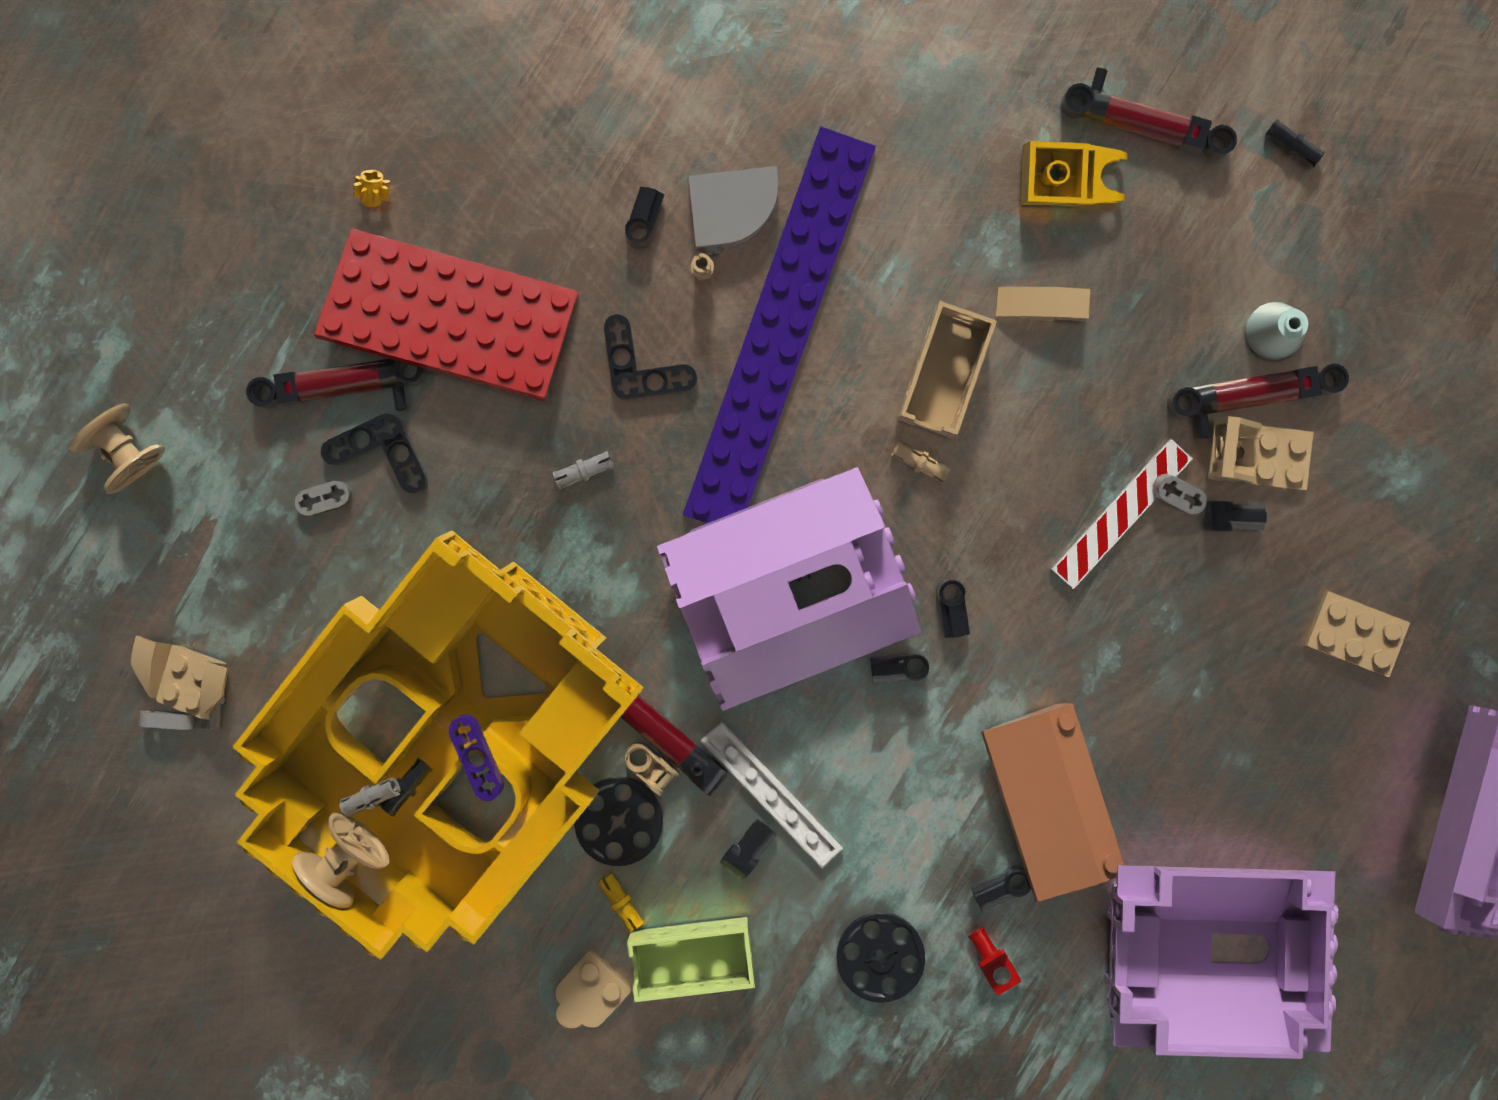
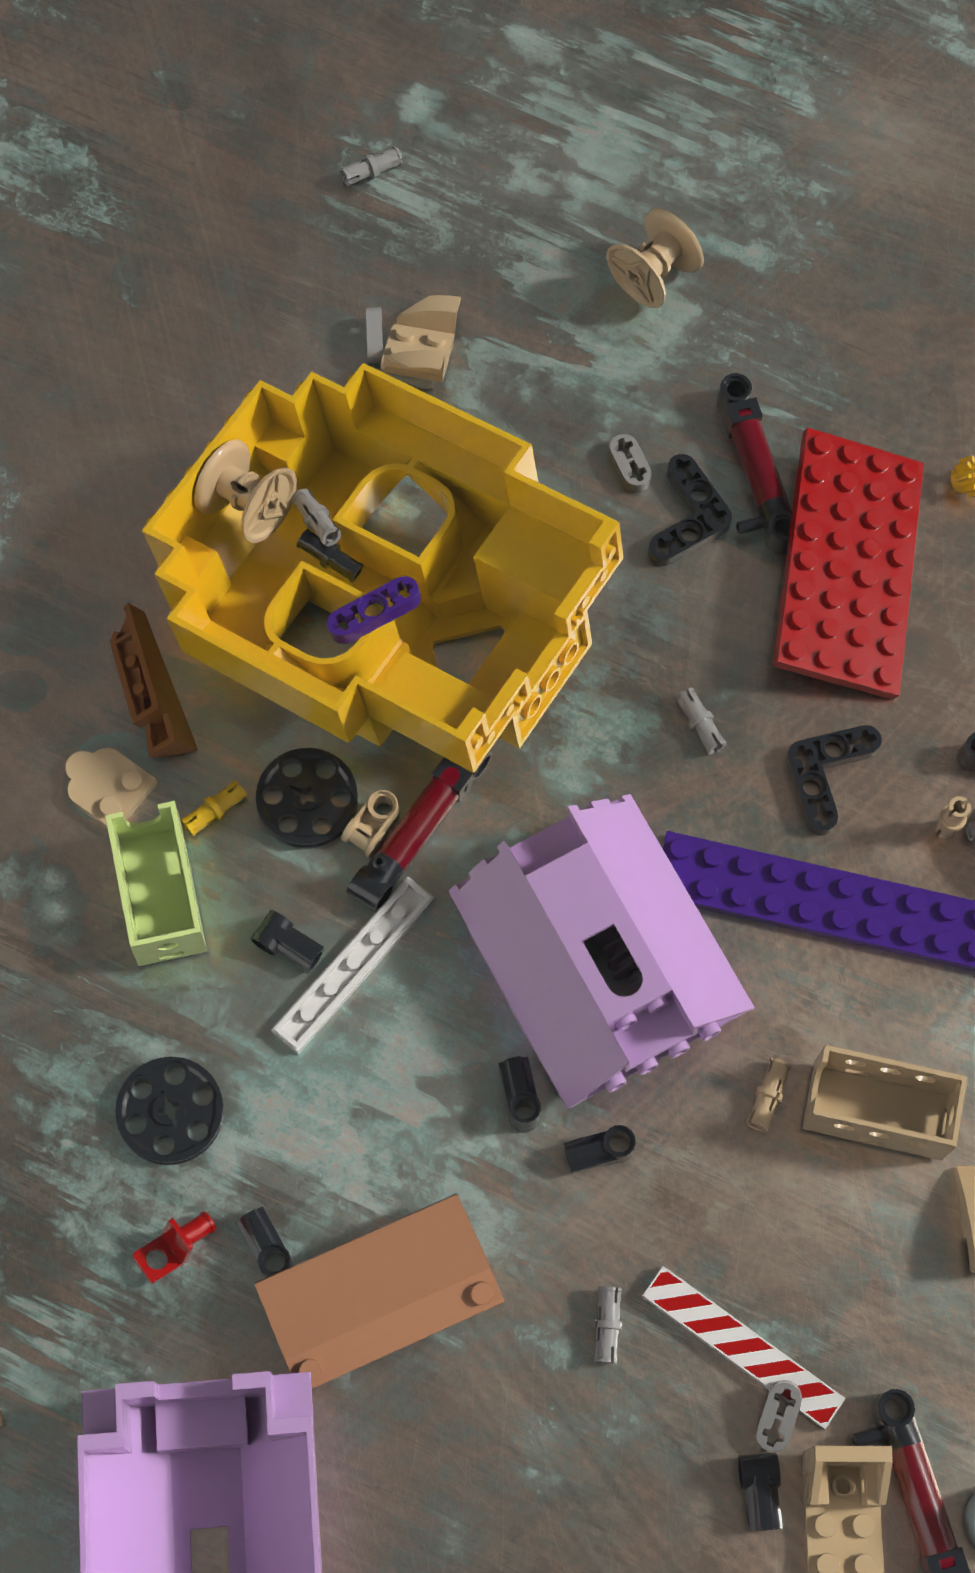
camera: 75 degrees right, 20 degrees down
none -> dark orange wedge [110,603,198,758]
none -> light grey pin [593,1286,622,1364]

